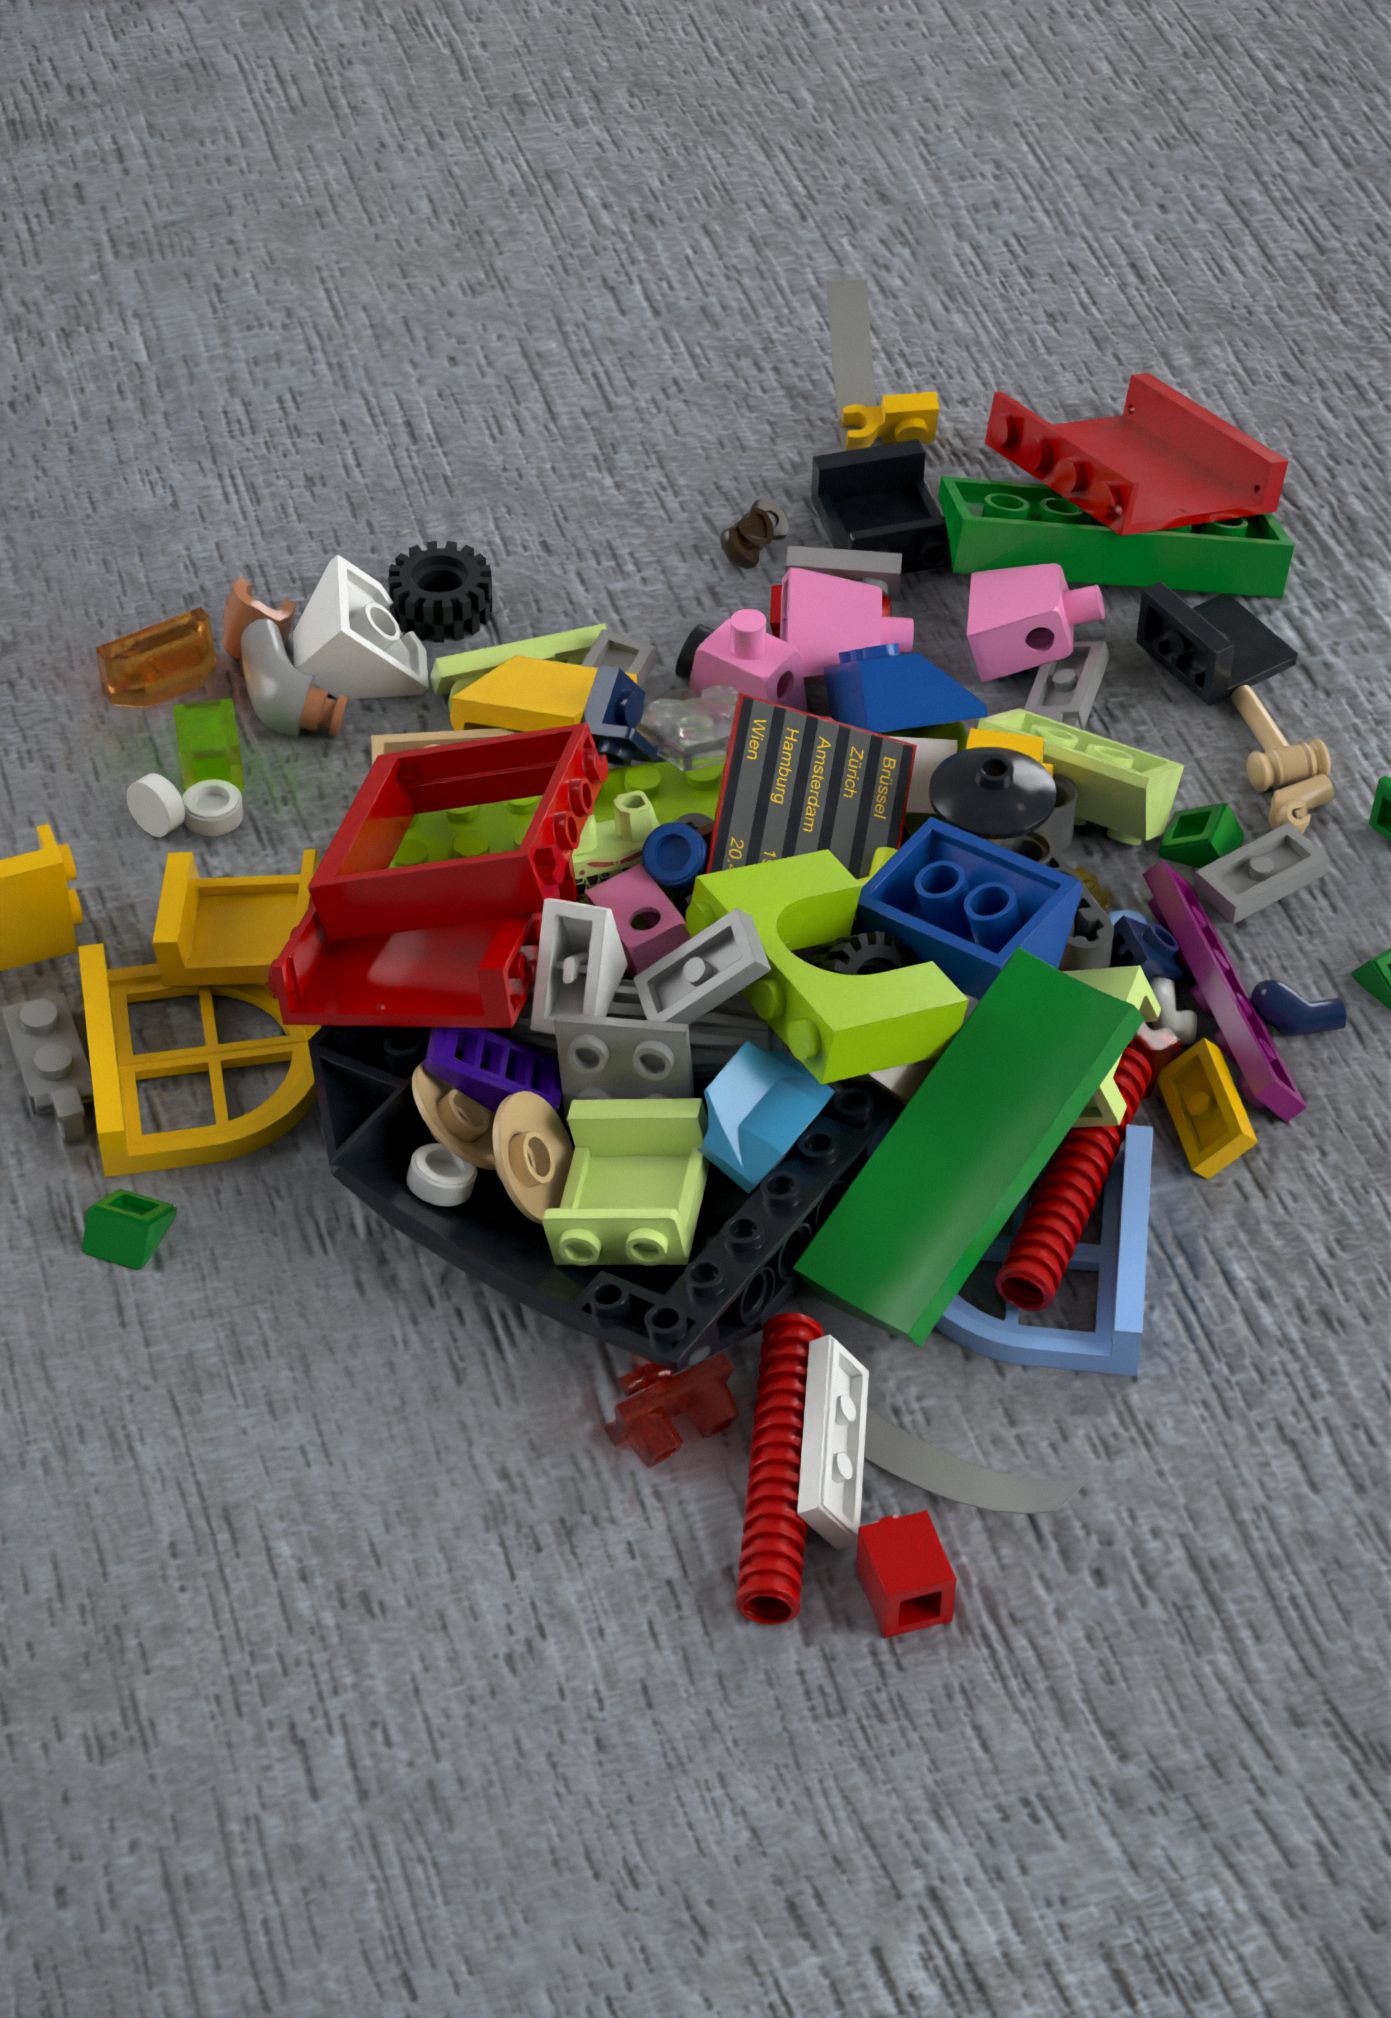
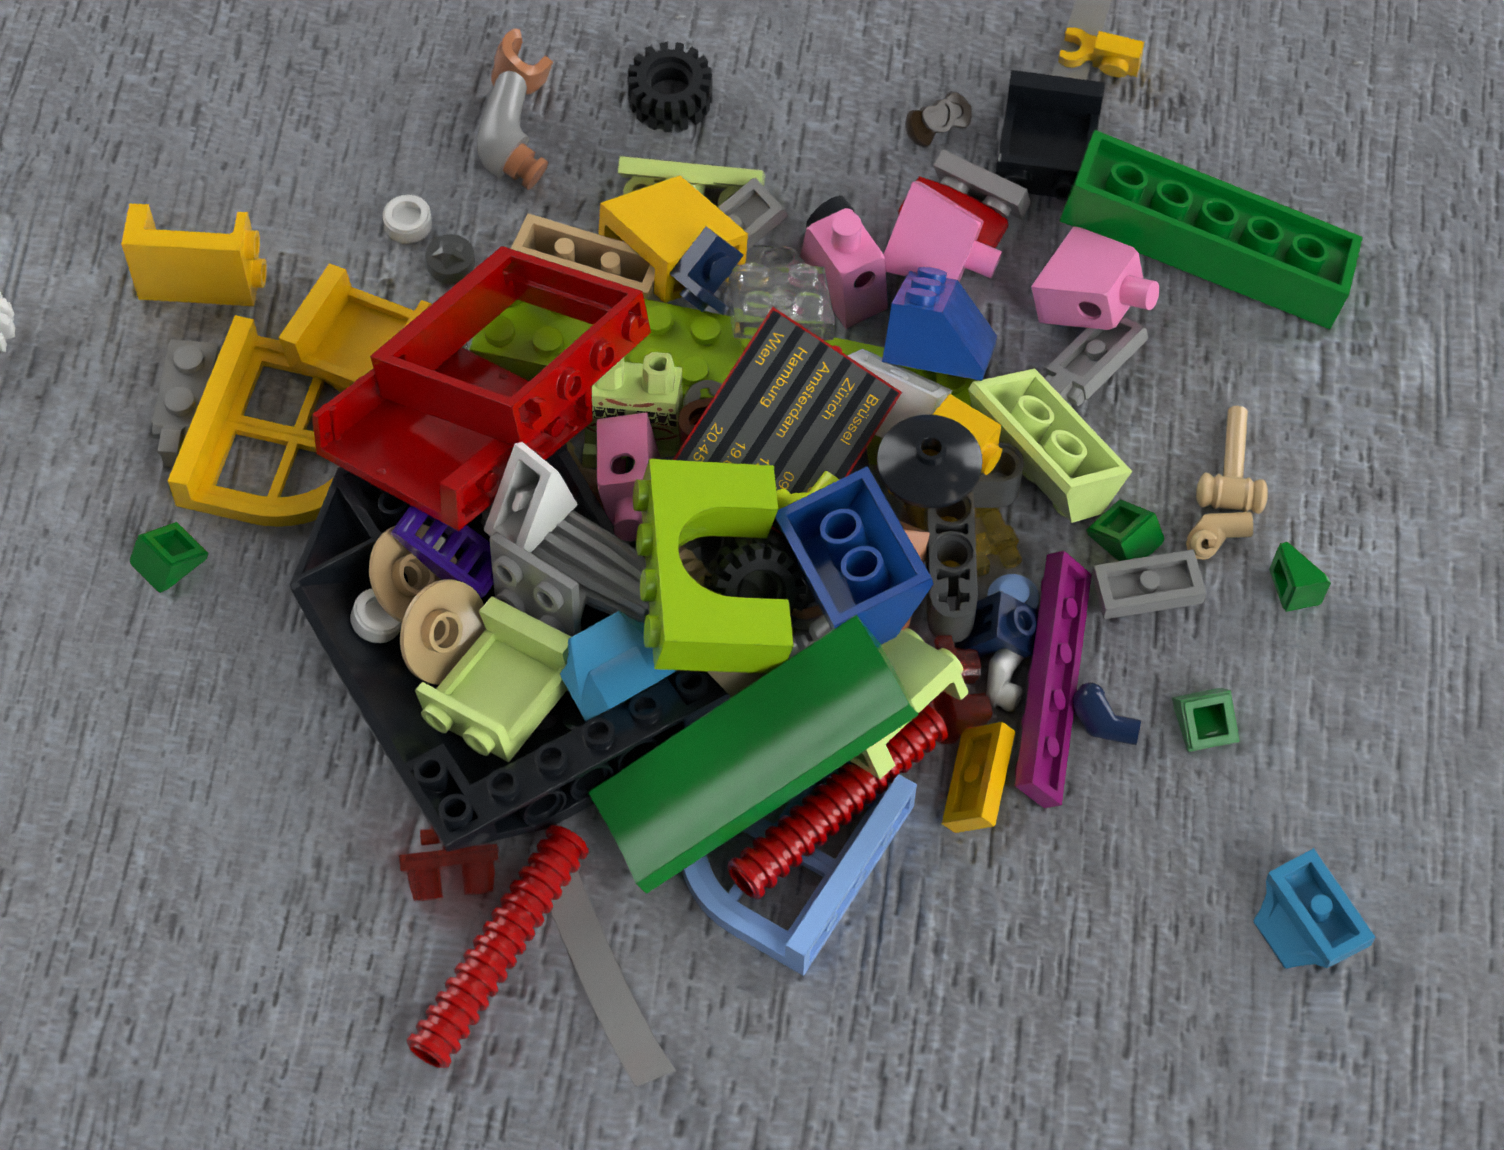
camera: 25 degrees right, 15 degrees up
clear orange slope [96,607,216,708] -> none
white tile [126,773,185,837] -> none
clear neon green brick [172,698,245,793] -> none
white slope [293,554,429,699] -> none
light grey plate [633,908,771,1024] -> none
blue tile [642,822,708,889] -> none
white tile [797,1334,869,1550] -> none
red brick [856,1510,957,1639] -> none
red panel [984,373,1289,536] -> none
black bracket [1136,581,1298,706] -> none
none -> dark grey tile [425,234,475,284]

